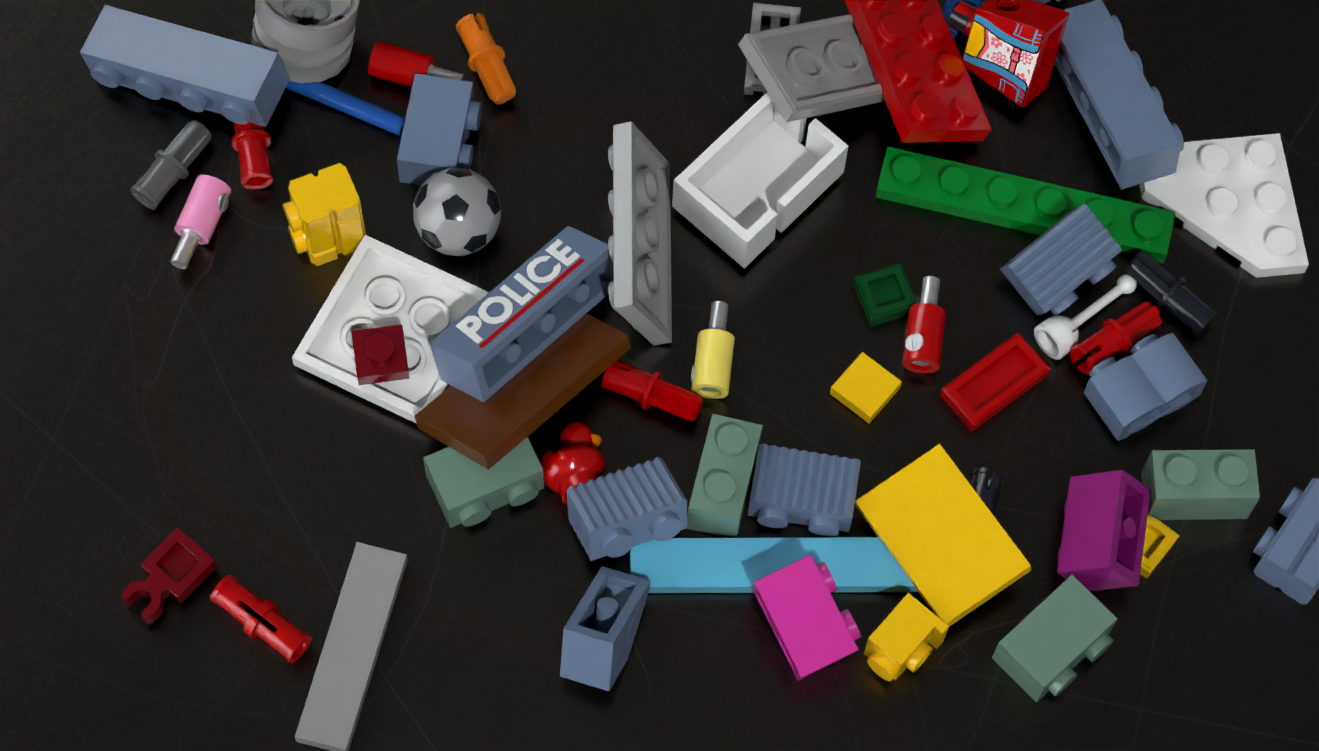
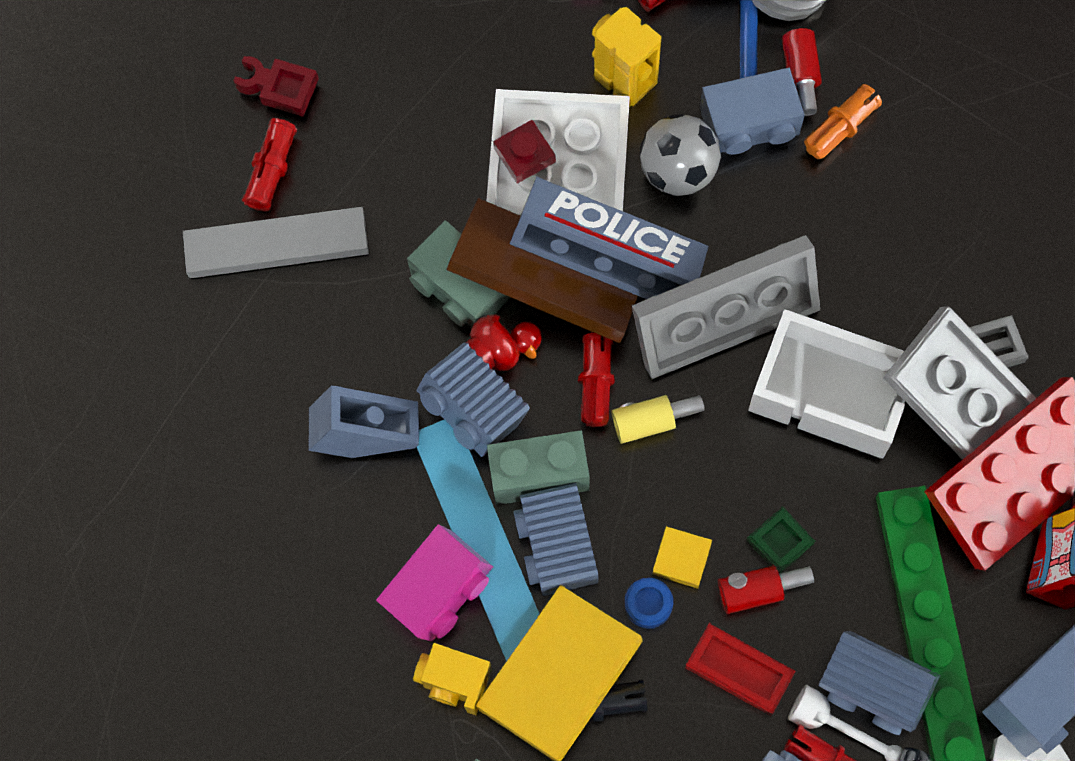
camera: 75 degrees right, 5 degrees up
none -> blue tile [624,578,673,628]

